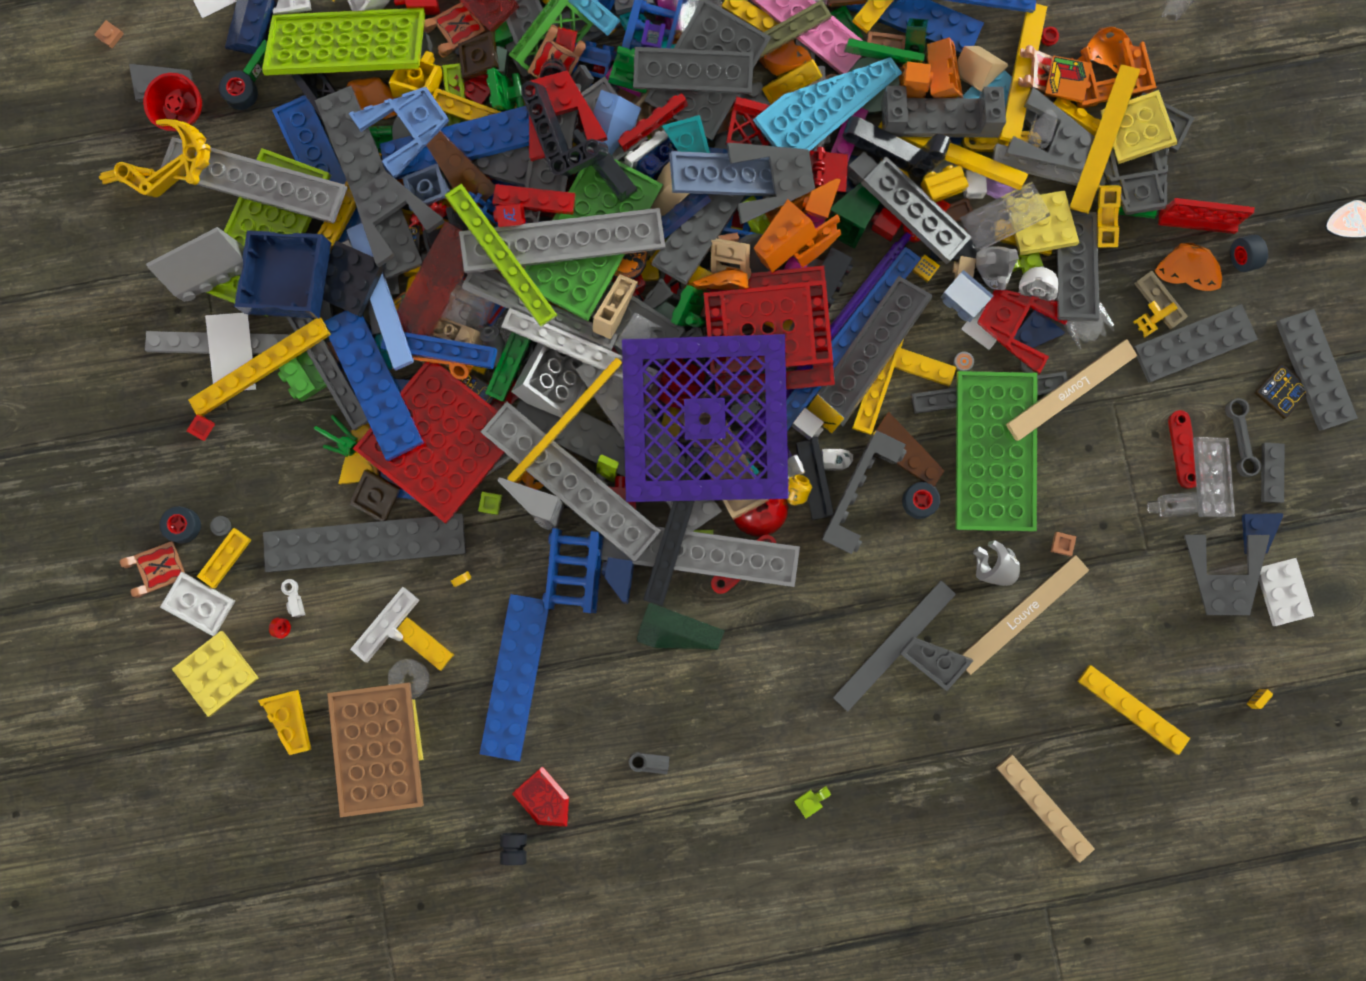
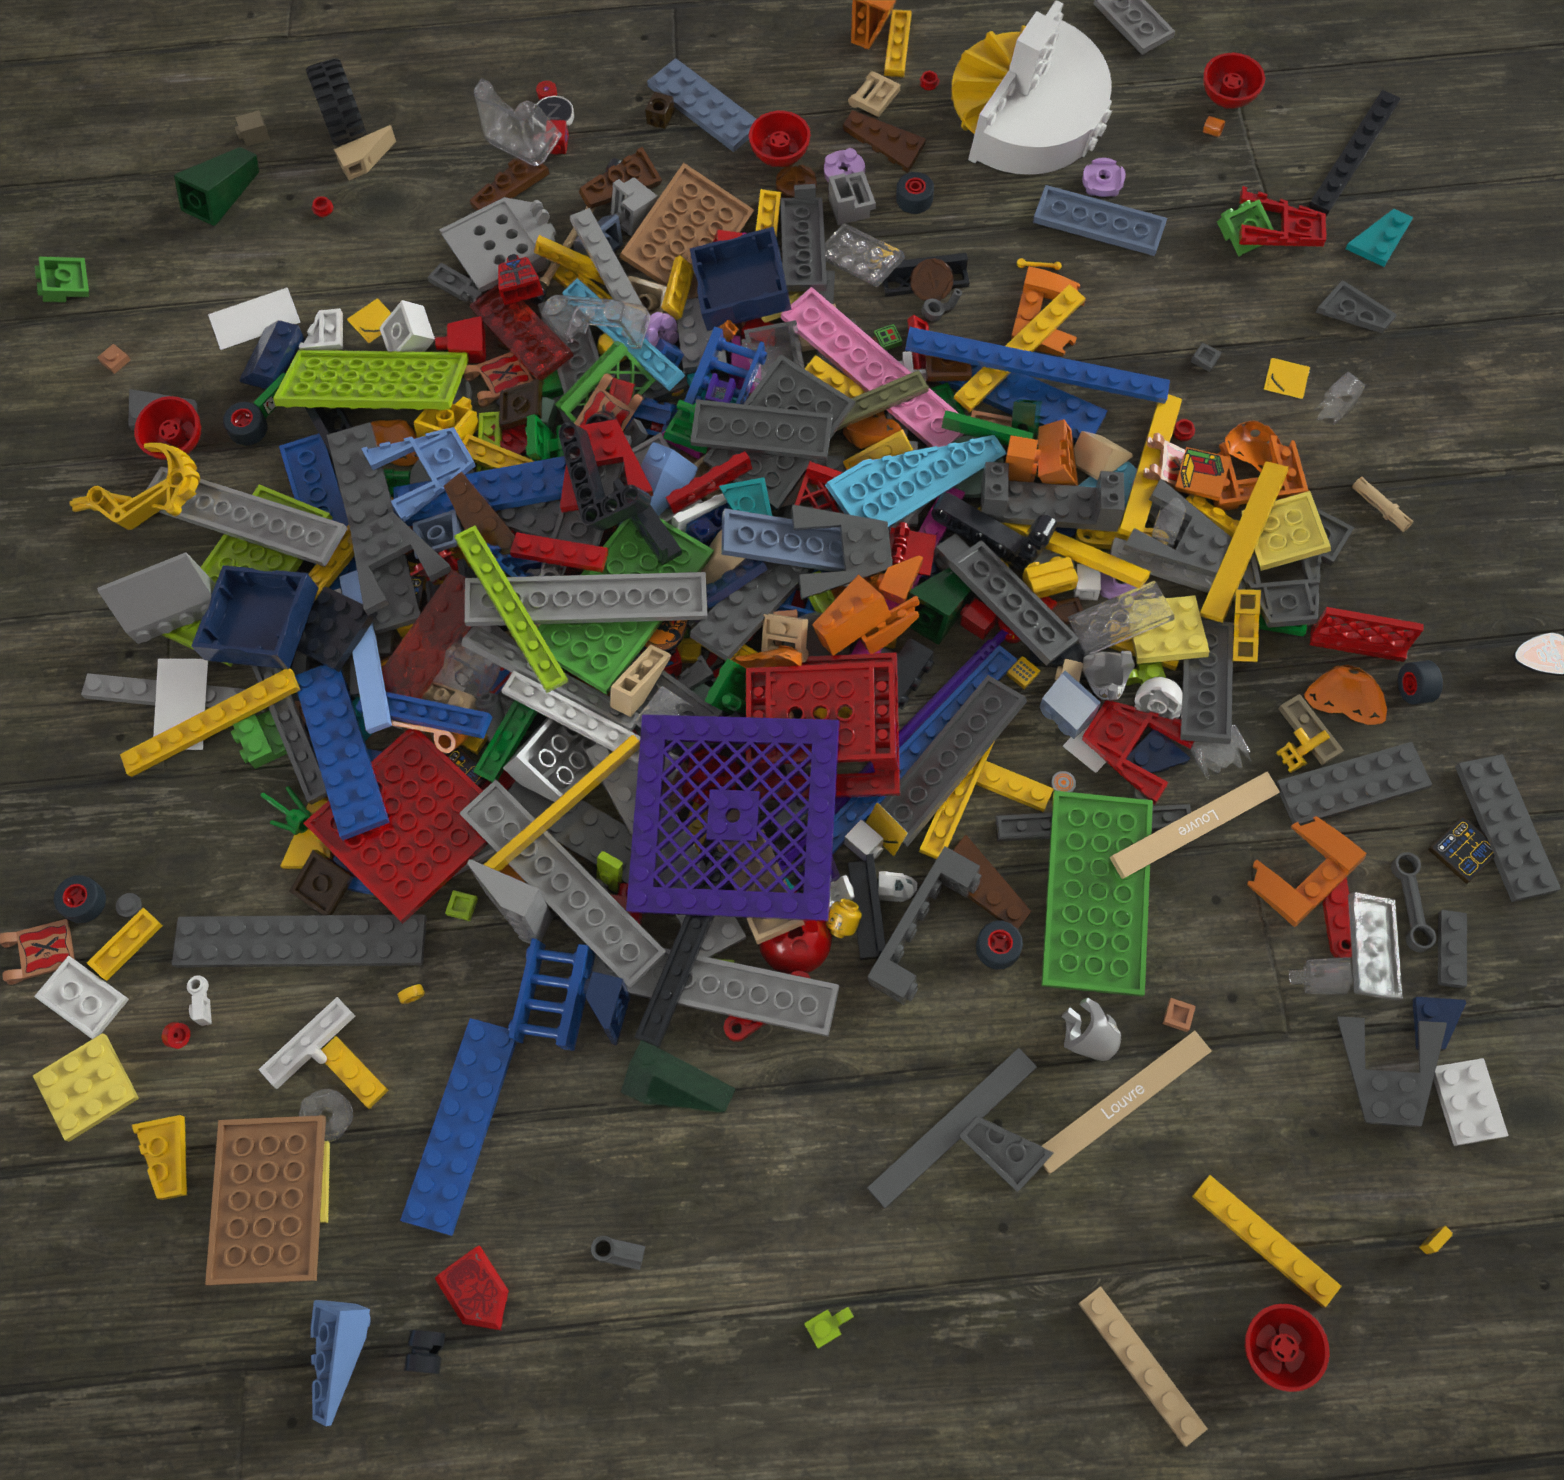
camera: 10 degrees right, 15 degrees down
red plate [187,413,215,441] -> none
red brick [493,202,526,227] -> none
none -> medium blue wedge [311,1300,370,1426]
none -> red piece [1245,1304,1329,1392]
none -> orange wedge [1247,816,1367,927]
none -> tan pin [1352,477,1414,532]

